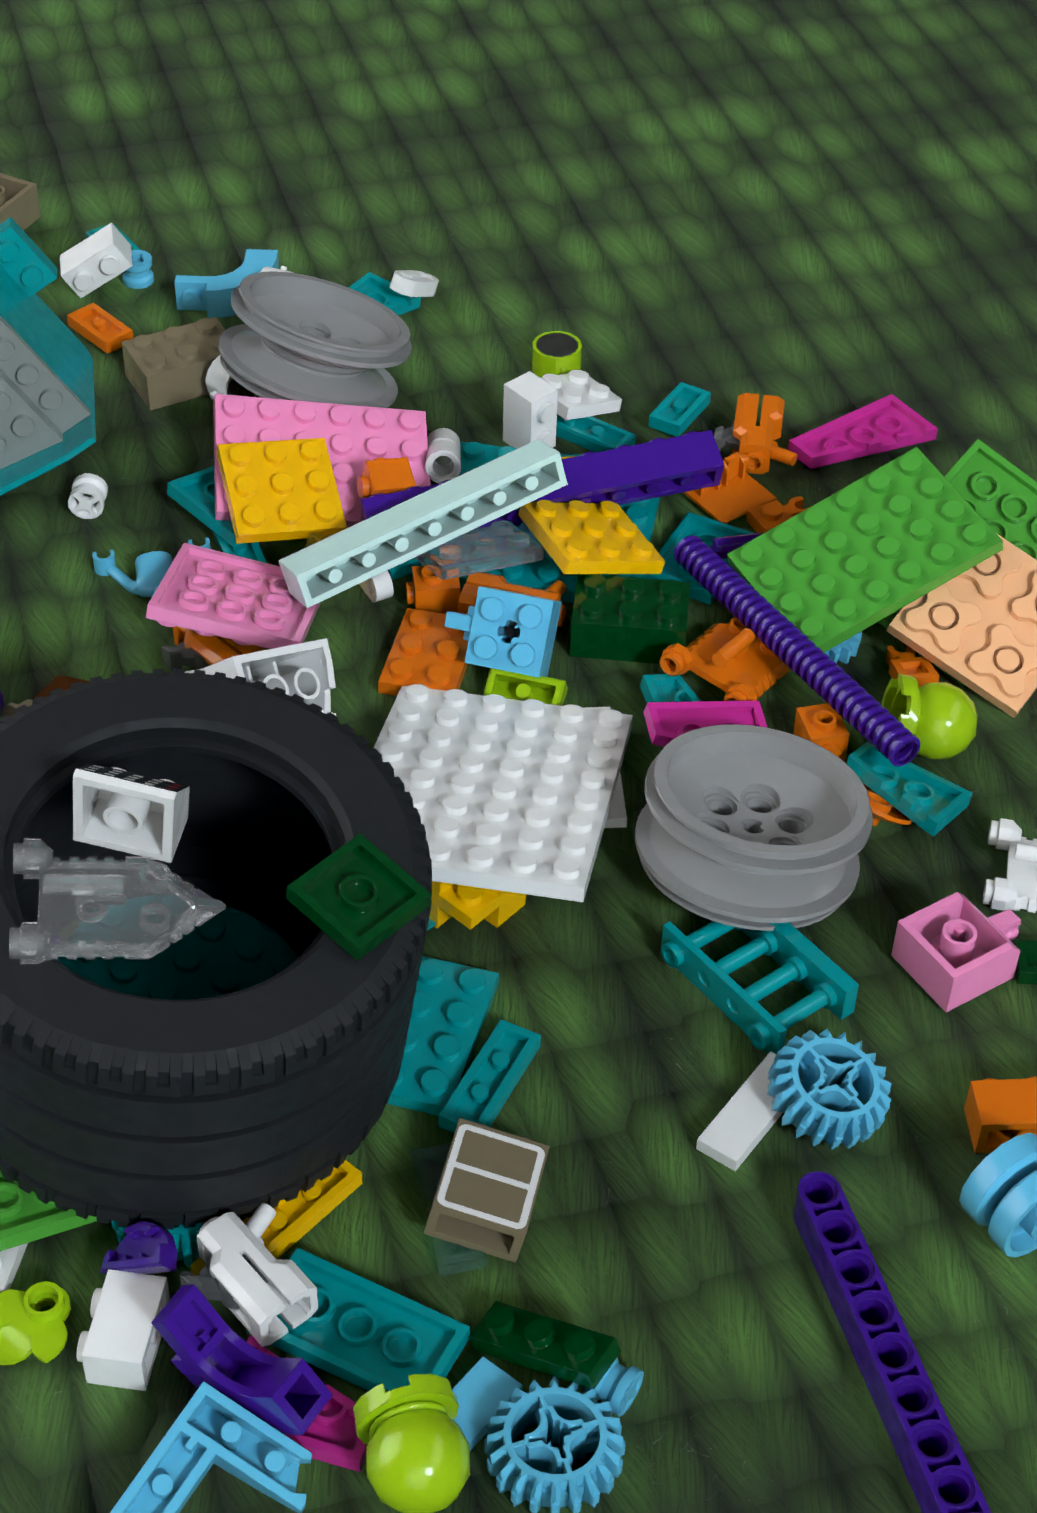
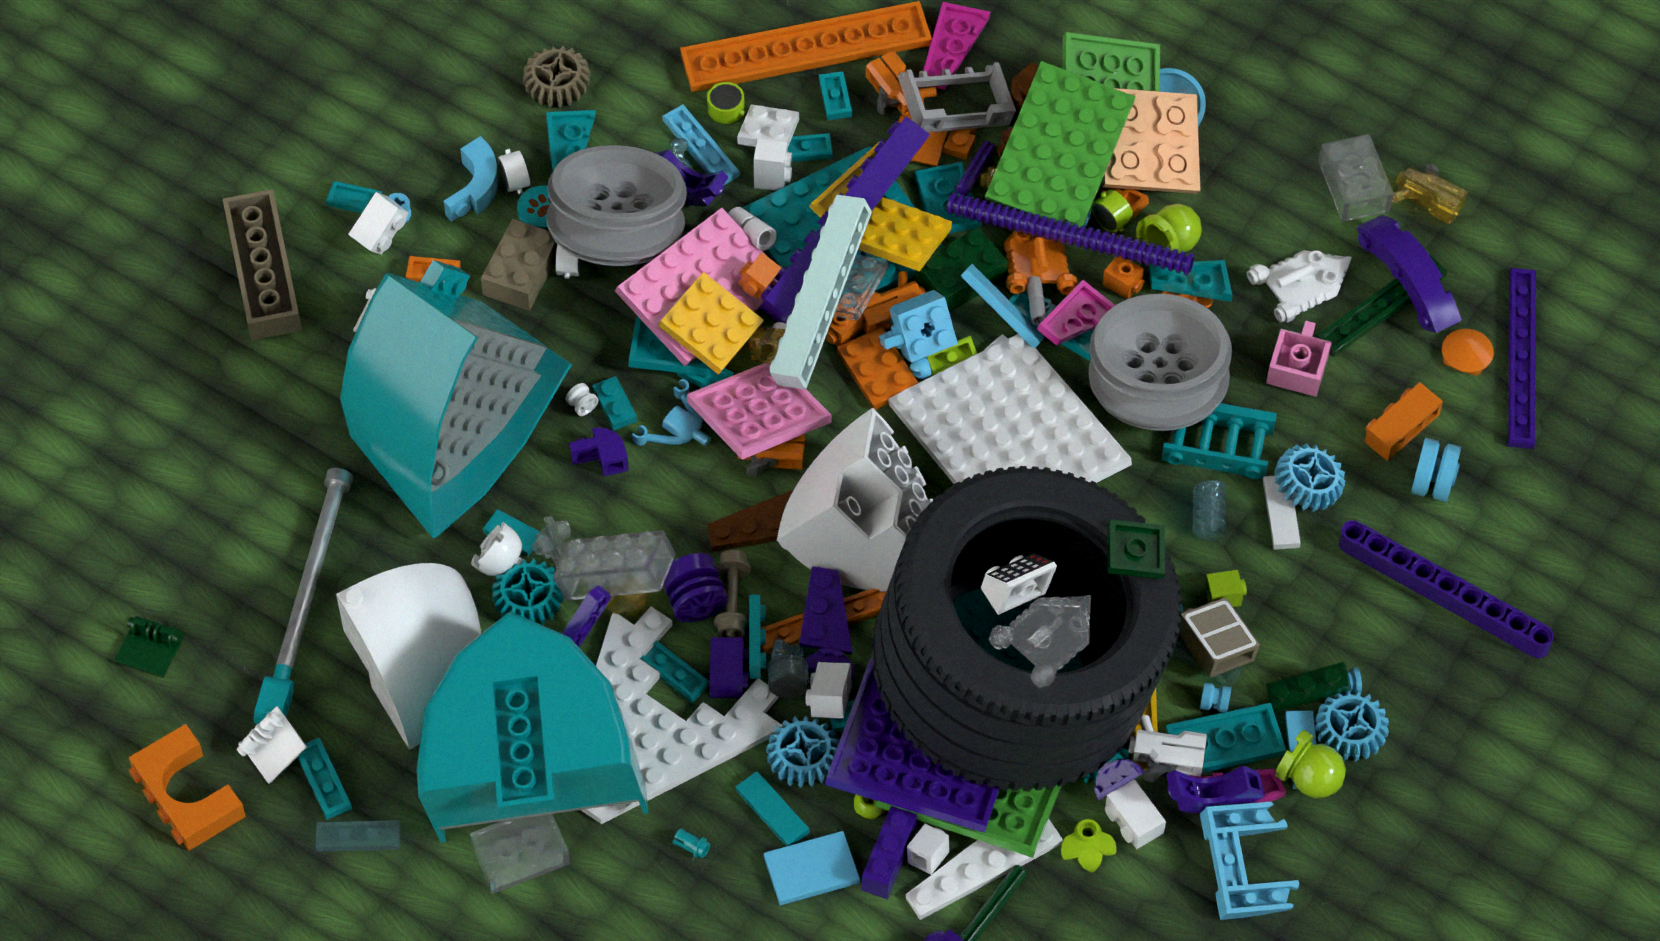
camera: 40 degrees left, 15 degrees up
white beam [390,270,439,297] -> none
none -> dark tan gear [523,45,590,108]
none -> dark purple brick [569,428,629,477]
none -> teal plate [592,376,637,431]
none -> dark purple arch [655,149,729,207]
none -> medium azure tile [662,104,740,186]
none -> clear light blue arm [670,138,692,170]
none -> orange plate [680,1,932,93]
none -> light grey hinge [898,62,1016,132]
none -> medium azure hinge [910,357,931,379]
none -> medium azure tile [961,264,1045,348]
none -> light grey piece [1026,276,1046,325]
none -> lime piece [1091,190,1133,233]
none -> clear light blue piece [1192,480,1227,541]
none -> medium azure wheel [1200,682,1232,713]
none -> lime brick [1204,570,1247,607]

